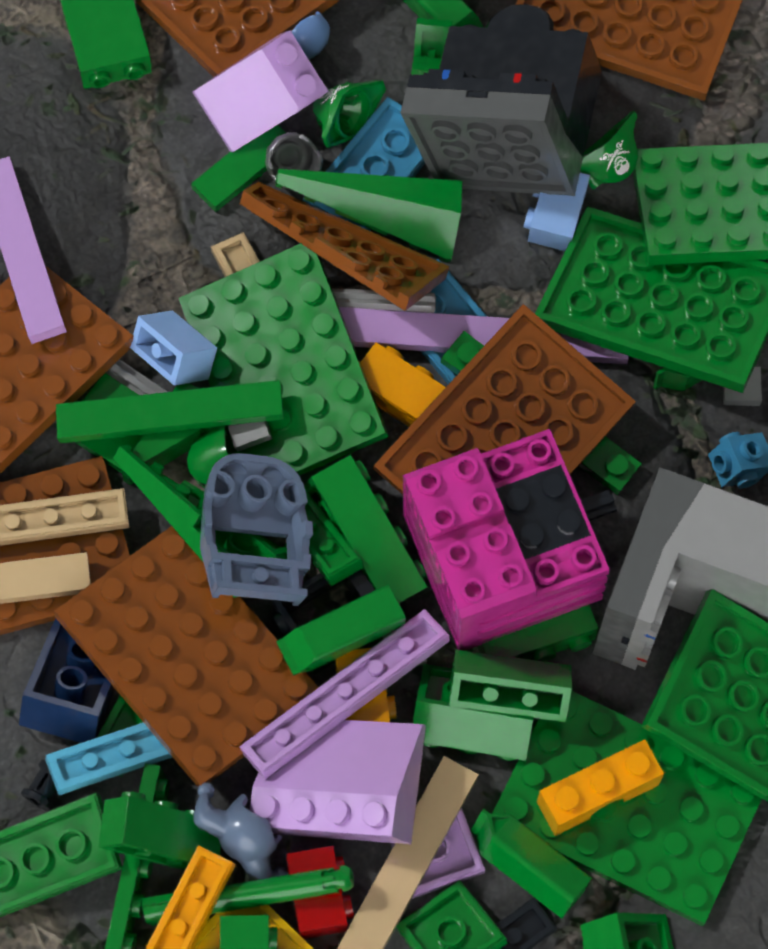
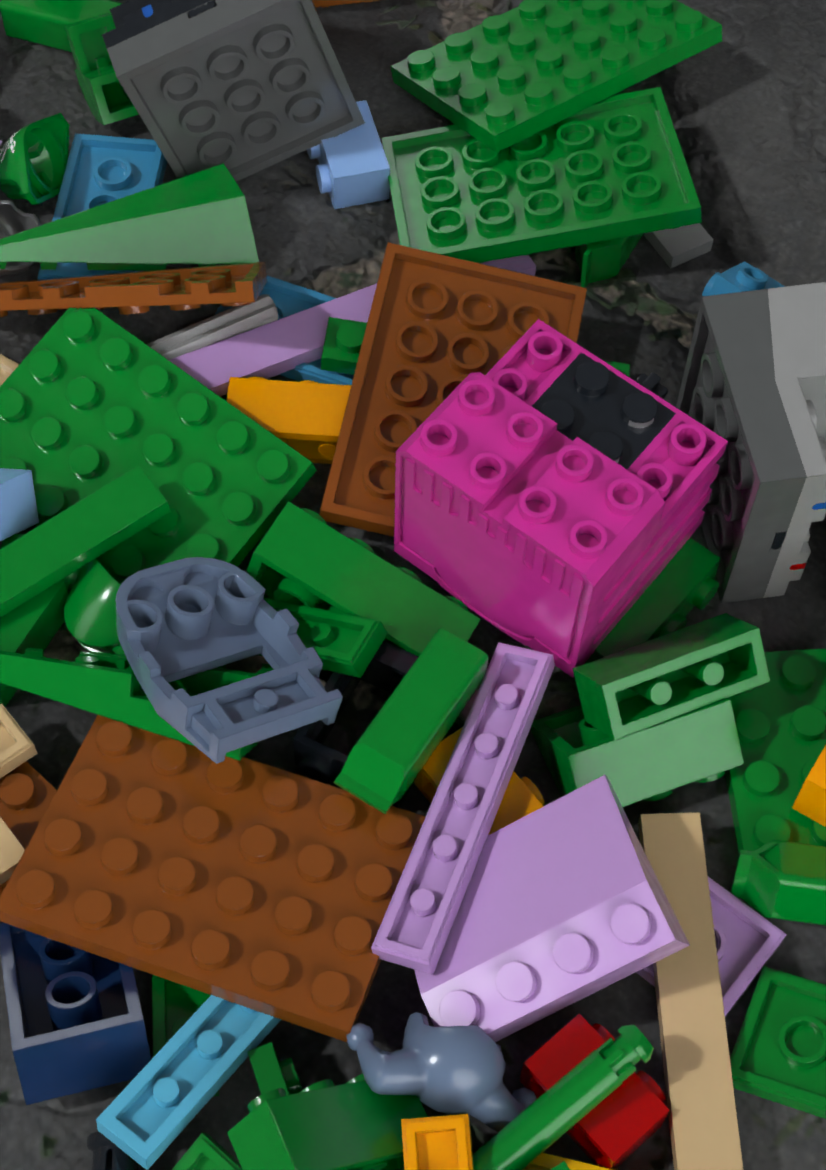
camera: 30 degrees left, 10 degrees down
light grey tile [228,421,273,452] -> none
green hat [580,111,638,190] -> none

